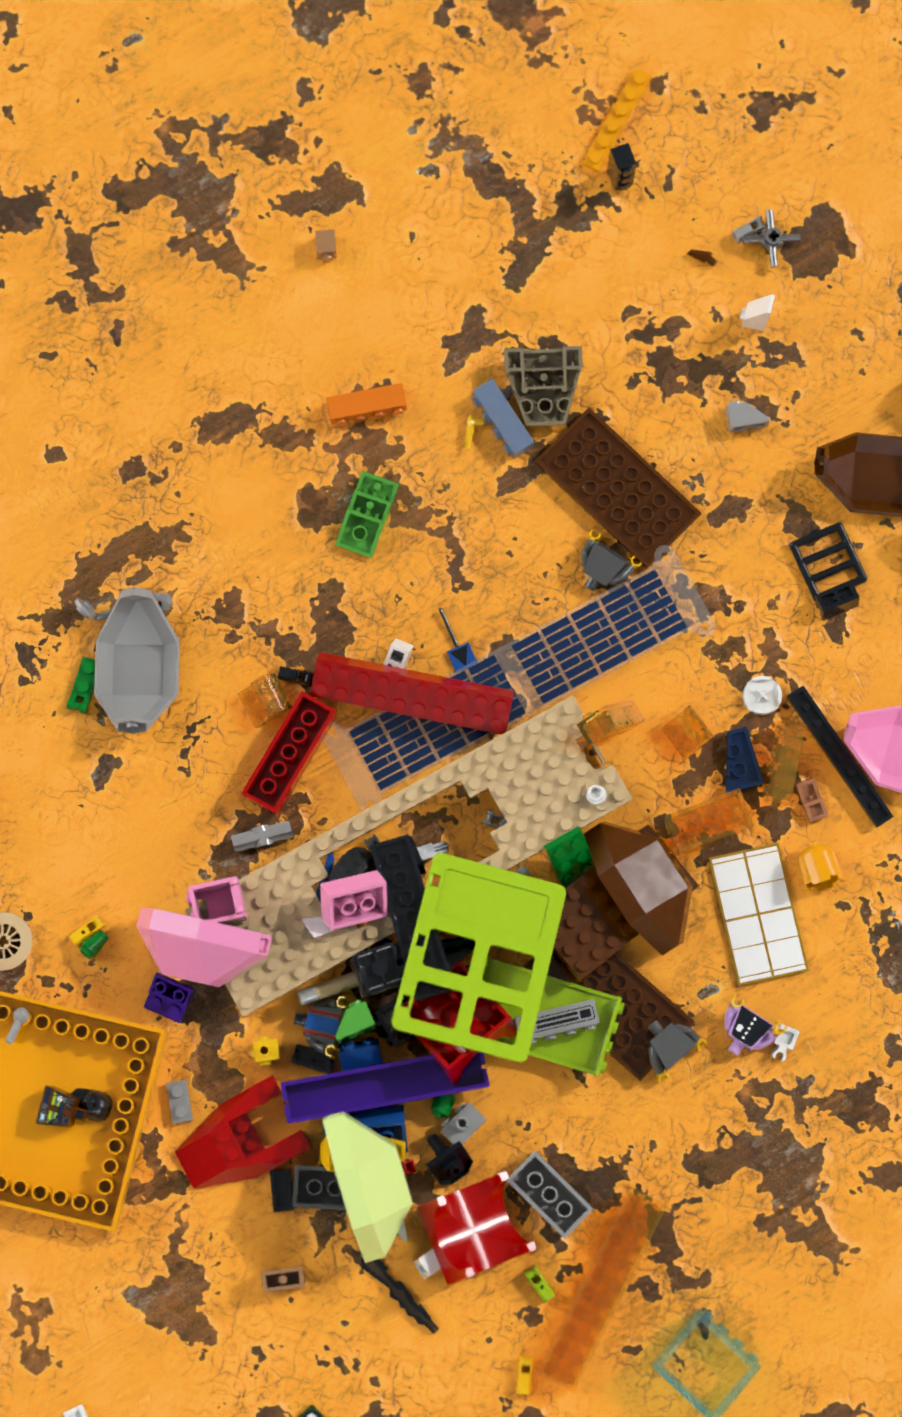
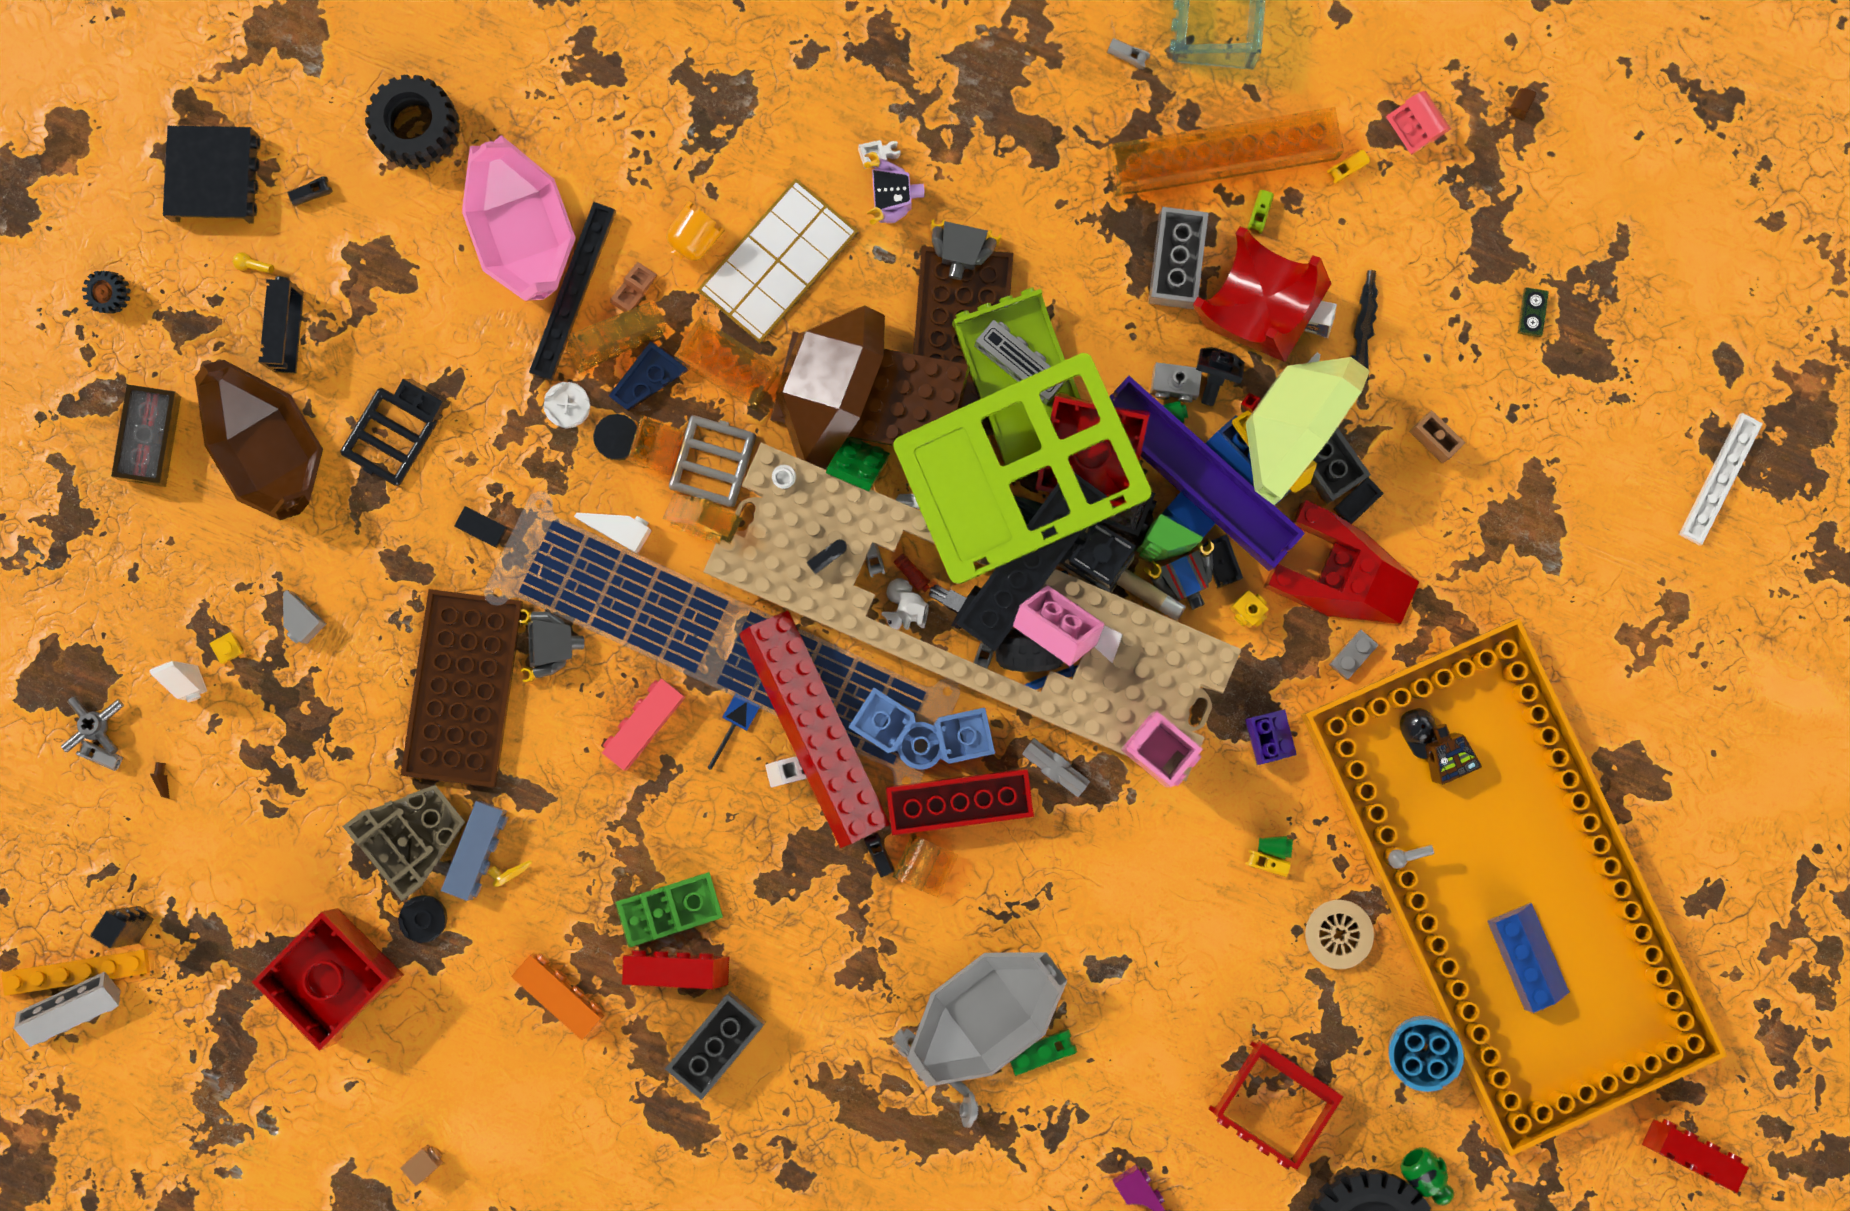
camera: 130 degrees left, 5 degrees up
bright pink panel [136,907,272,987] -> none
none -> light grey brick [14,972,121,1047]
none -> yellow plate [209,632,244,664]
none -> red piece [252,908,404,1051]
none -> black tile [398,895,447,943]
none -> black tile [454,506,507,548]
none -> white slope [574,513,652,555]
none -> black tile [593,414,640,460]
none -> coral brick [602,679,686,771]
none -> red wedge [622,950,730,989]
none -> dark grey brick [665,991,766,1100]
none -> light grey bar [669,415,756,507]
none -> black bar [806,539,847,575]
none -> medium blue plate [848,688,995,770]
none -> white animal [881,578,929,630]
none -> clear red piece [893,553,930,592]
none -> light grey bar [1107,38,1150,69]

